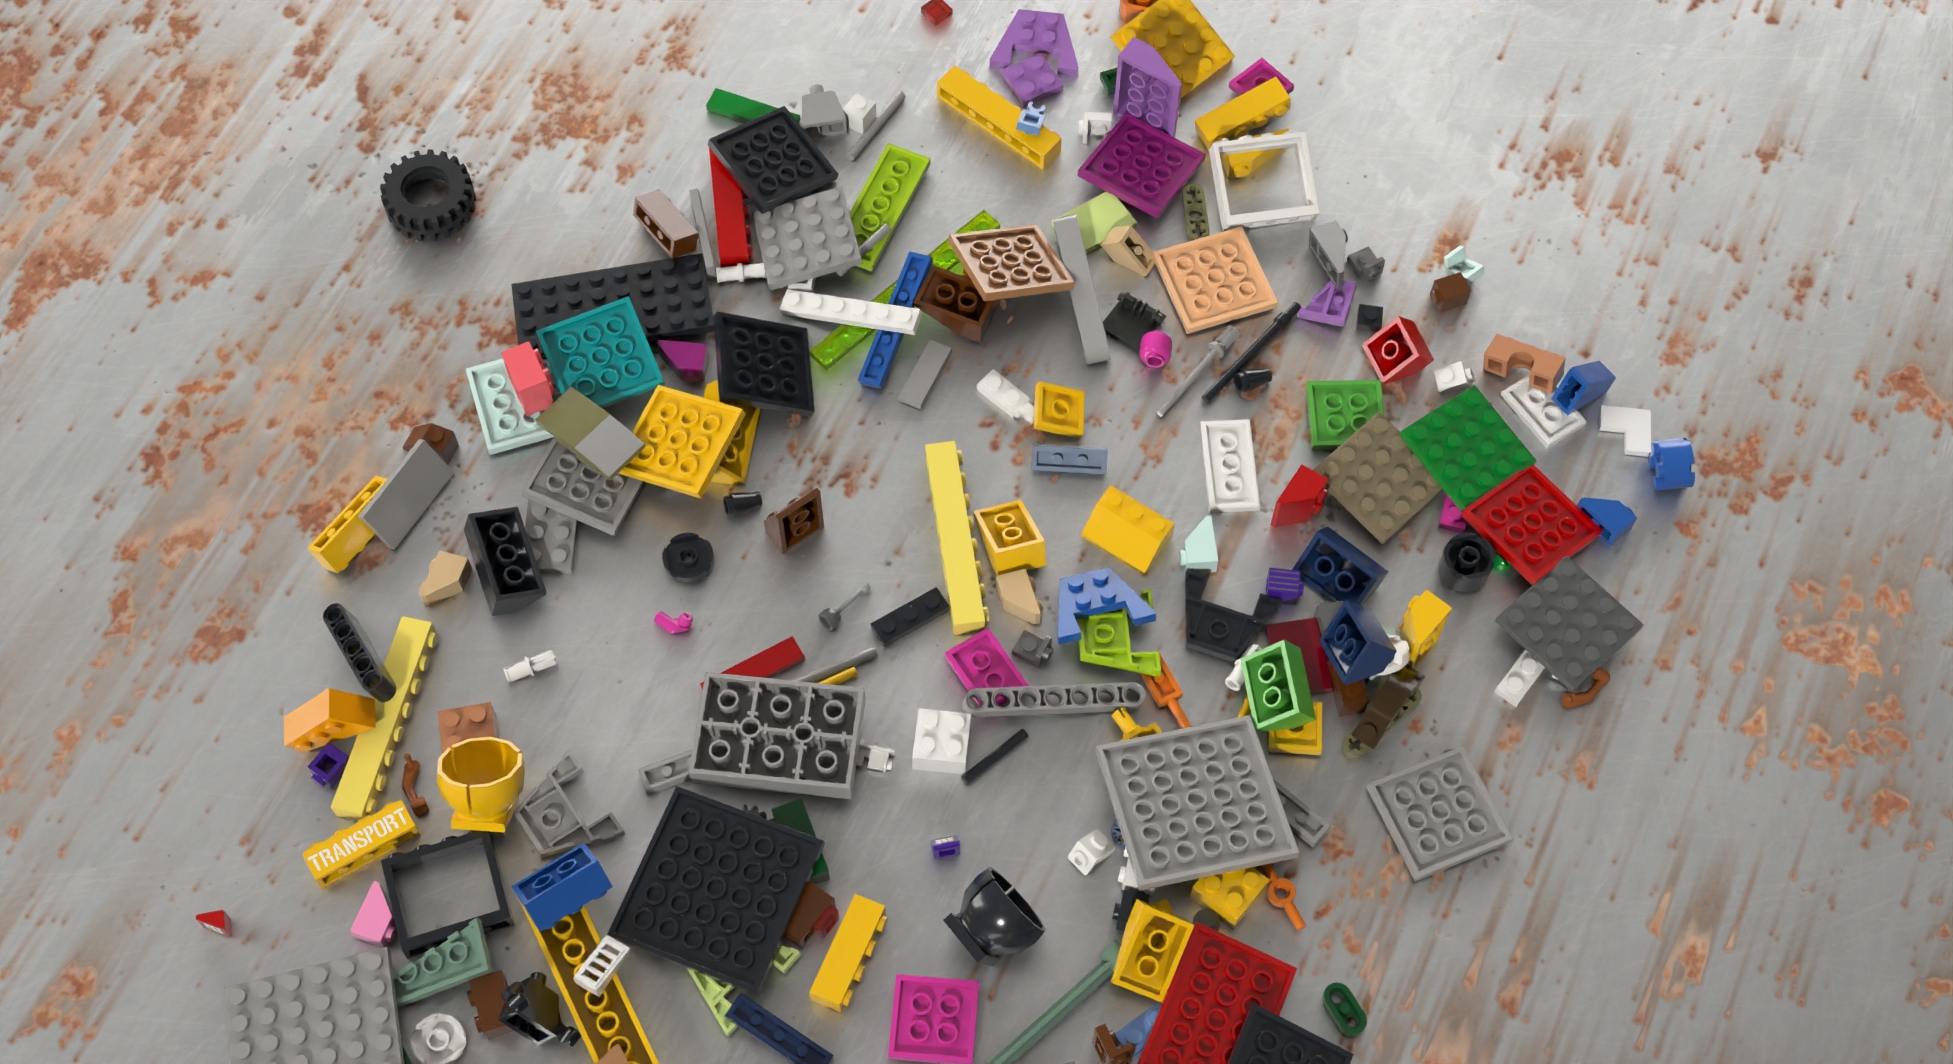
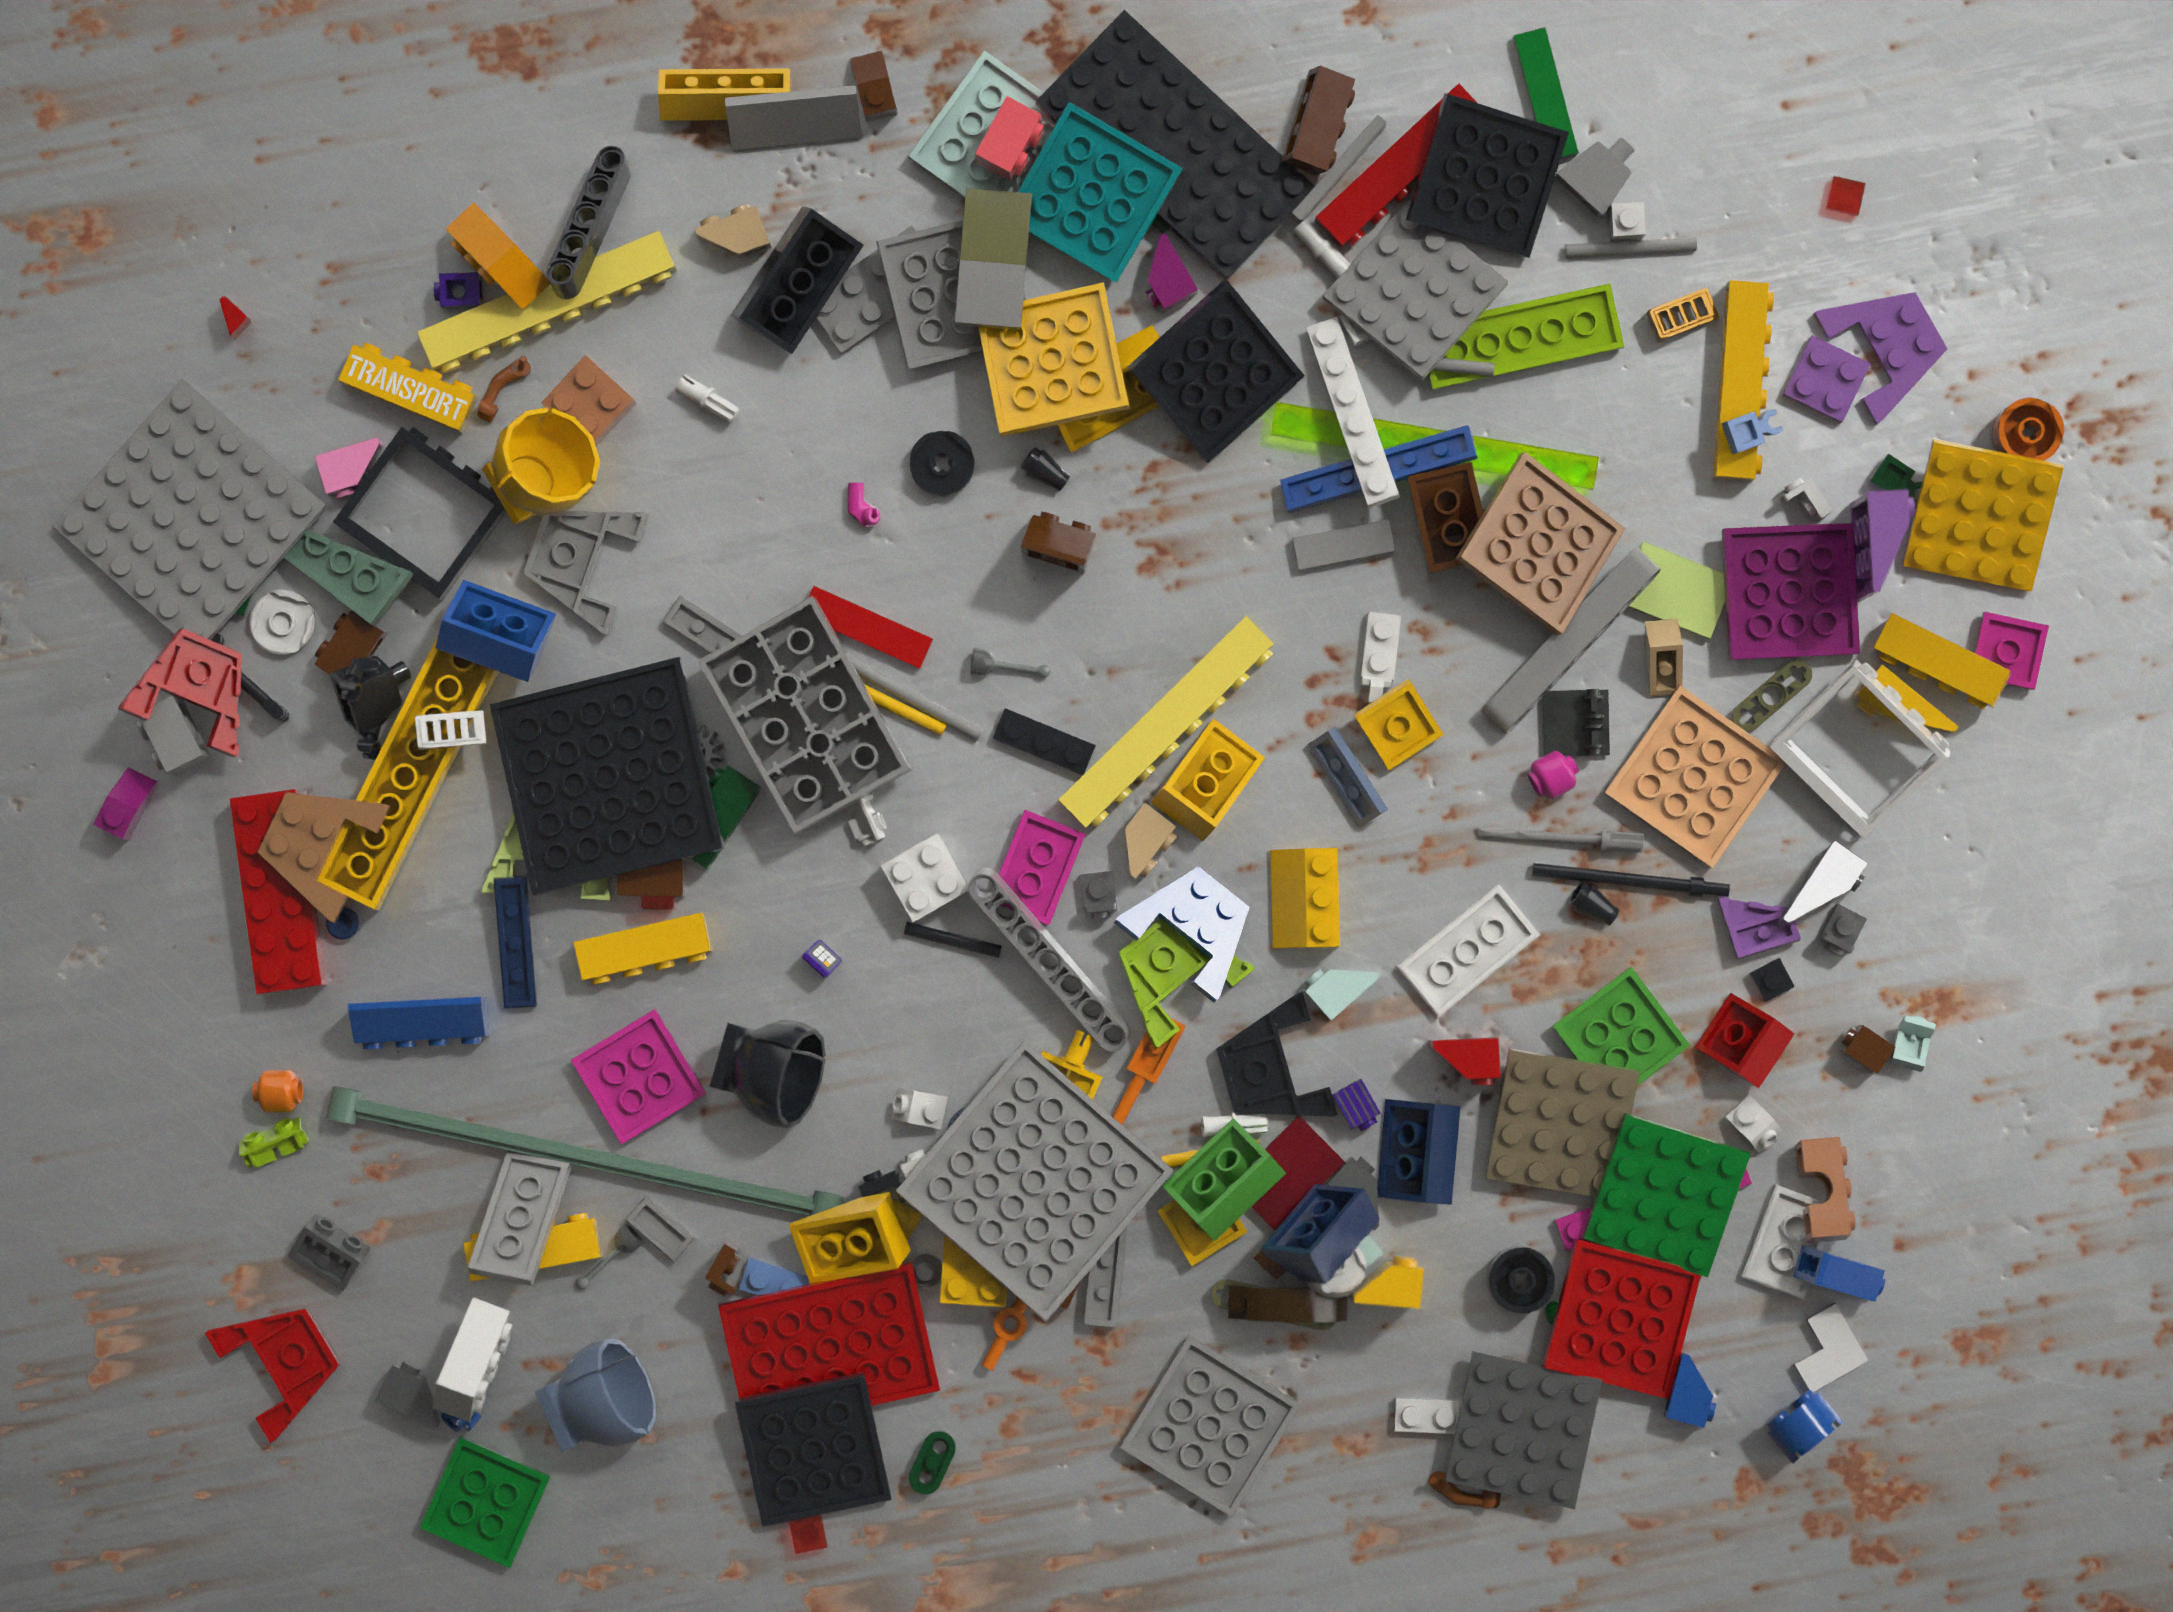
camera: 55 degrees right, 25 degrees up
none -> slope [1646,288,1720,343]

